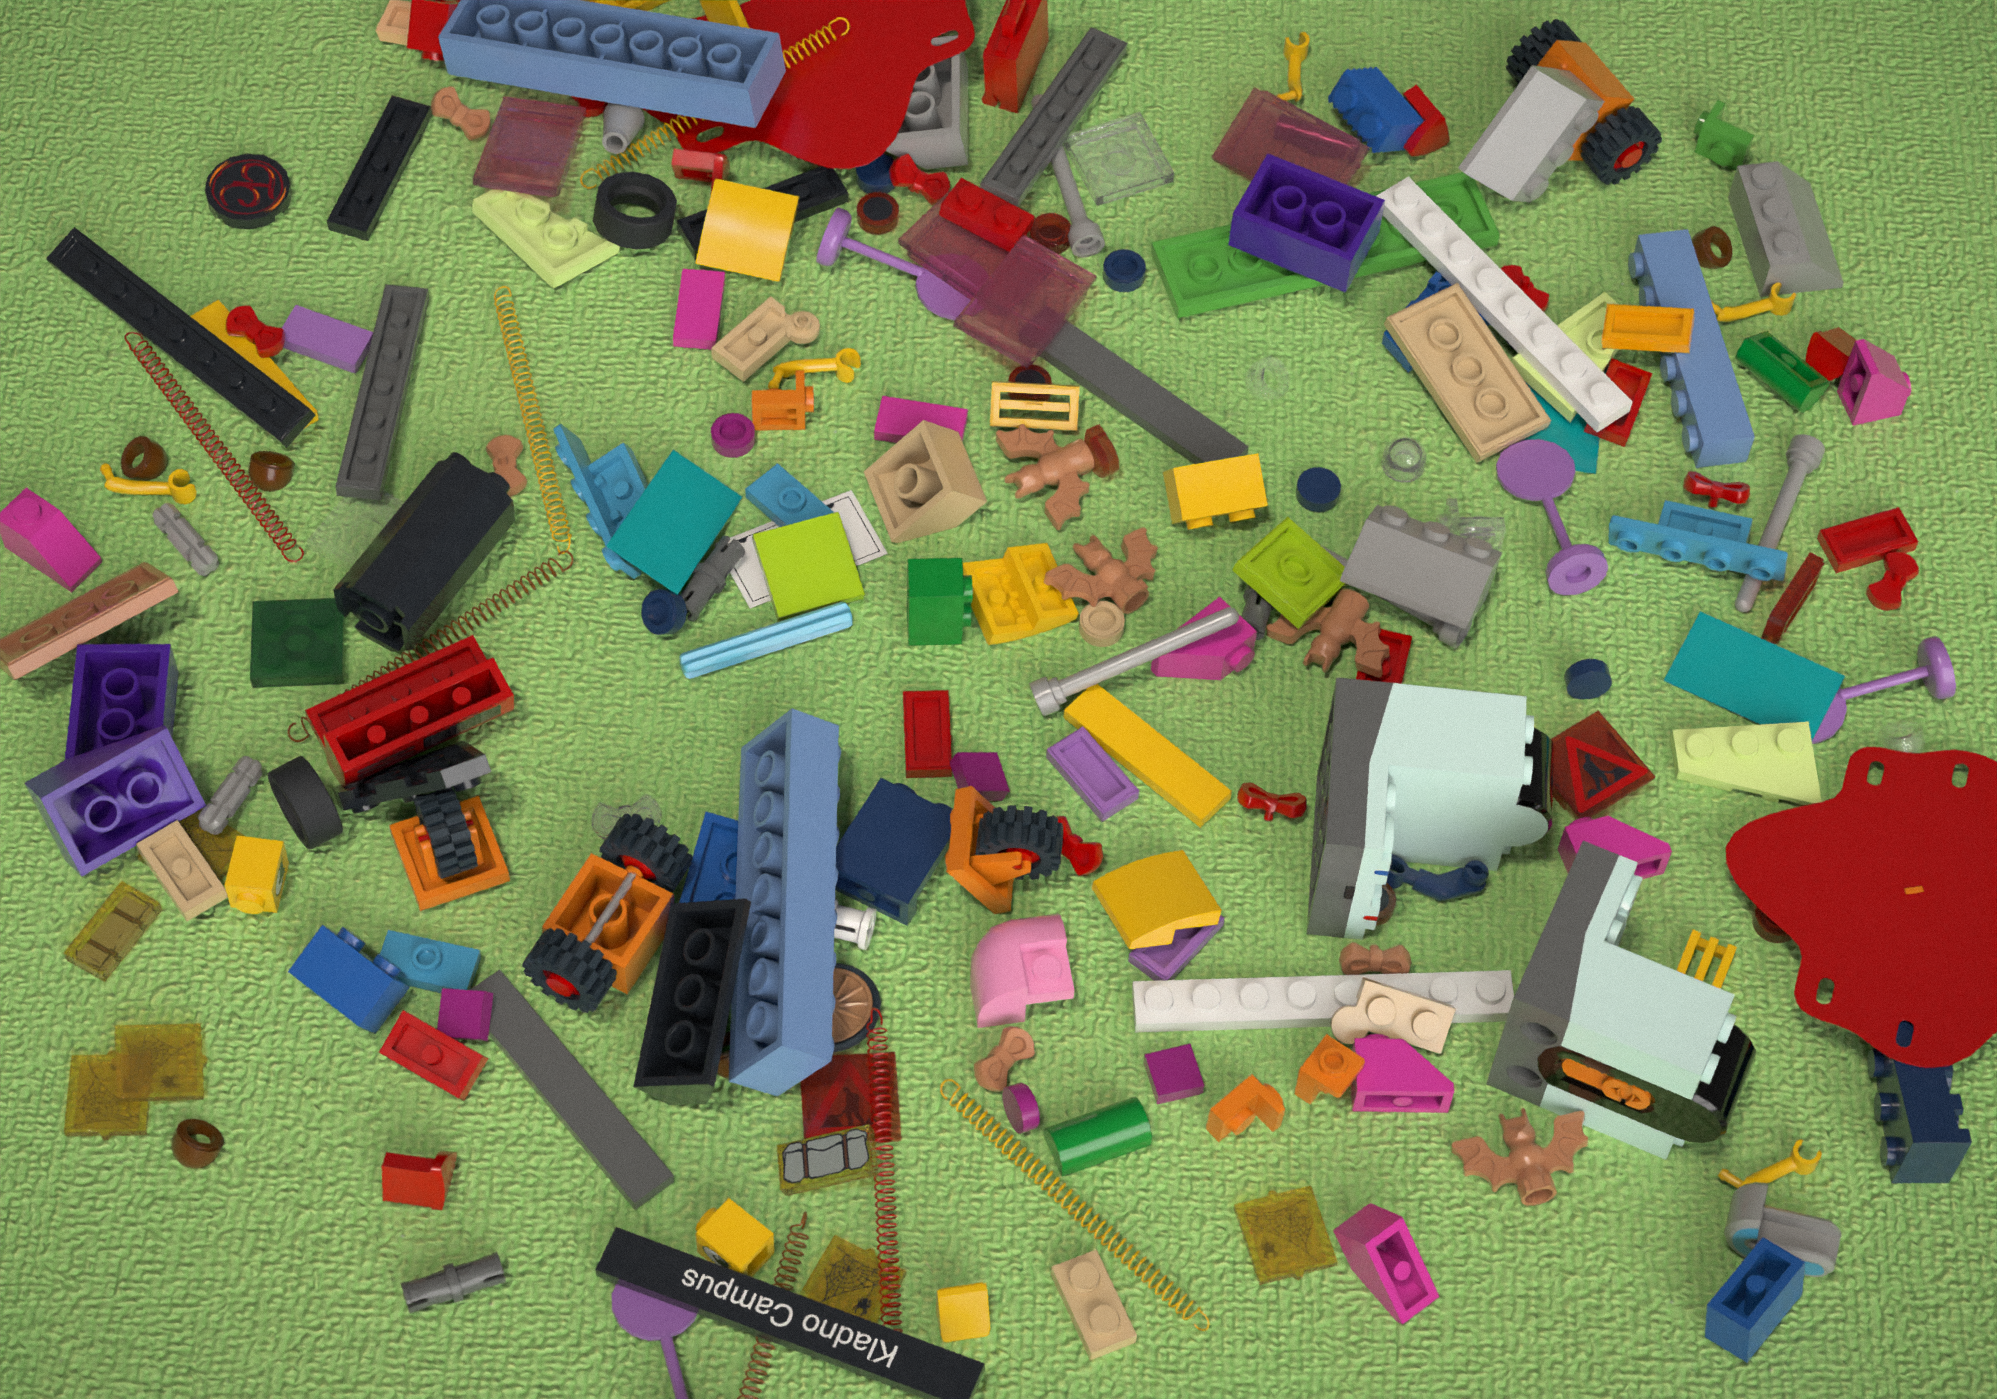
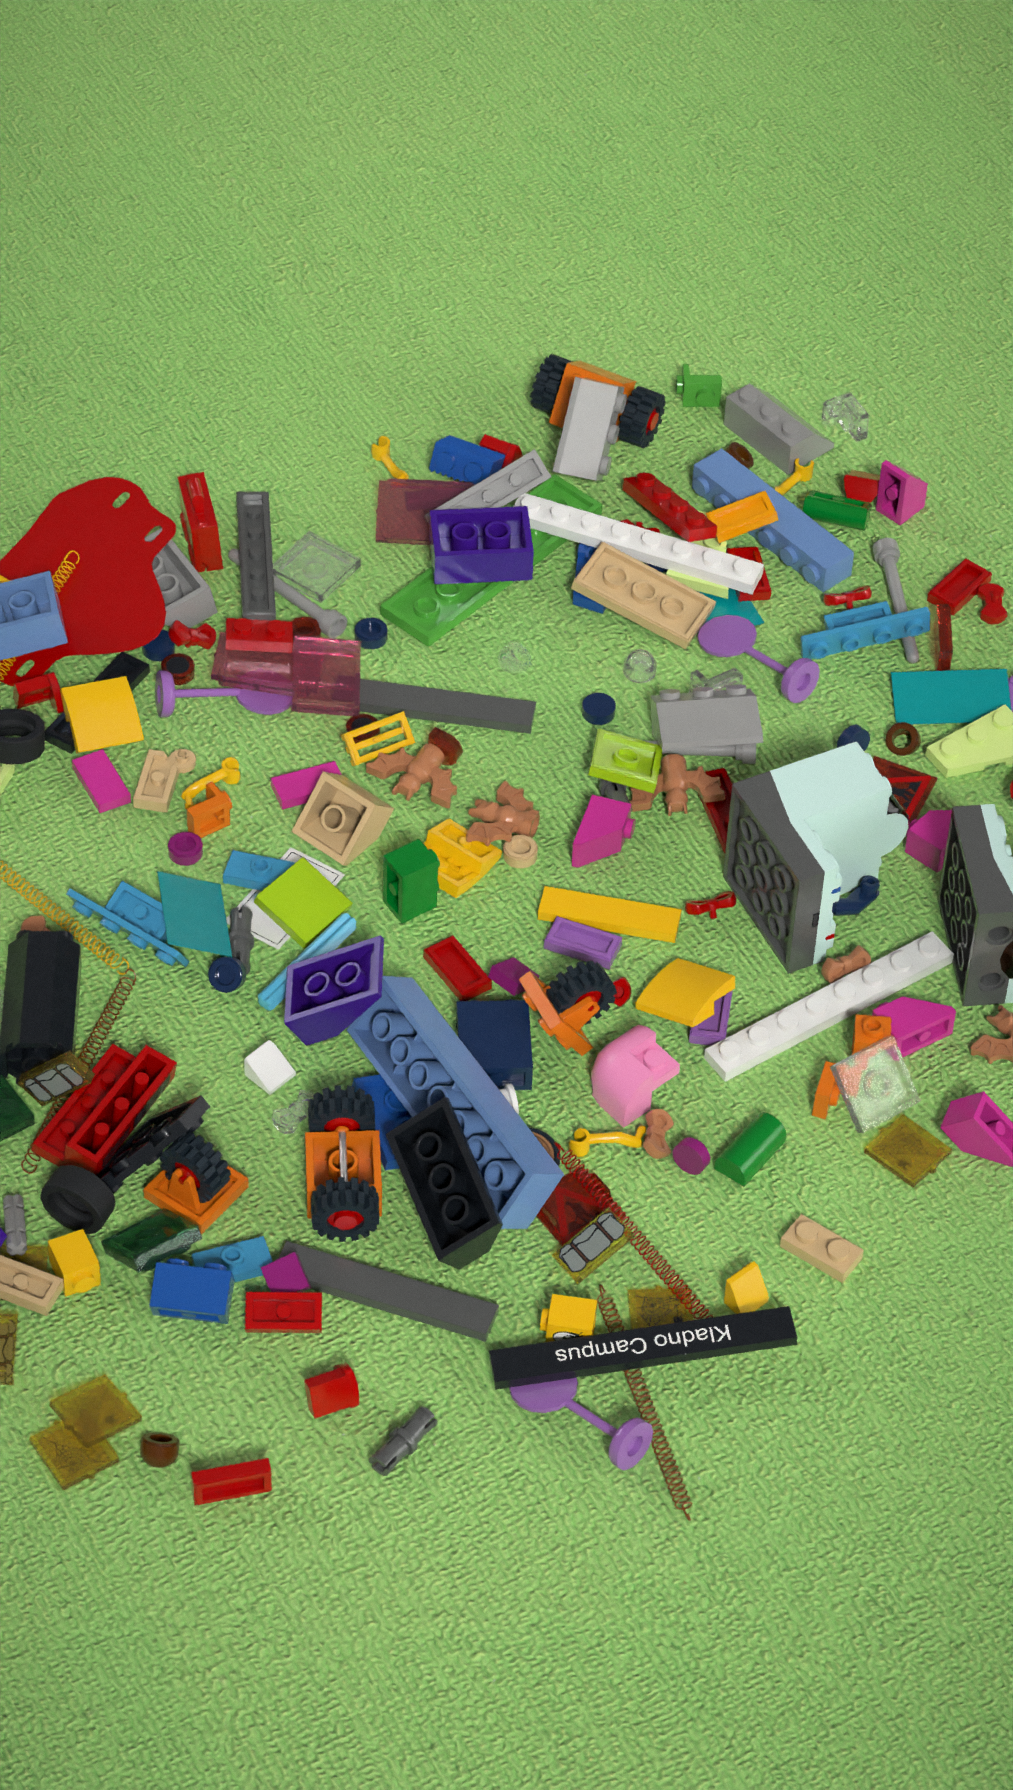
camera: 30 degrees left, 10 degrees down
yellow piece [940,1079,1209,1331] -> none
light grey piece [1029,607,1239,716] -> none
magenta tile [1143,1043,1204,1105] -> none
yellow brick [1163,453,1268,530] -> none
tan hinge [1330,977,1456,1054] -> none
none -> tile [17,1051,95,1106]
none -> clear green plate [101,1208,202,1272]
none -> red tile [191,1458,272,1505]
none -> white slope [244,1040,296,1095]
none -> dark purple slope [284,935,384,1046]
none -> light grey plate [425,449,551,524]
none -> yellow piece [568,1125,646,1157]
none -> red plate [622,473,717,542]
none -> clear bracket [821,392,869,442]
none -> clear tile [830,1036,921,1133]
none -> reddish brown piece [886,722,921,756]

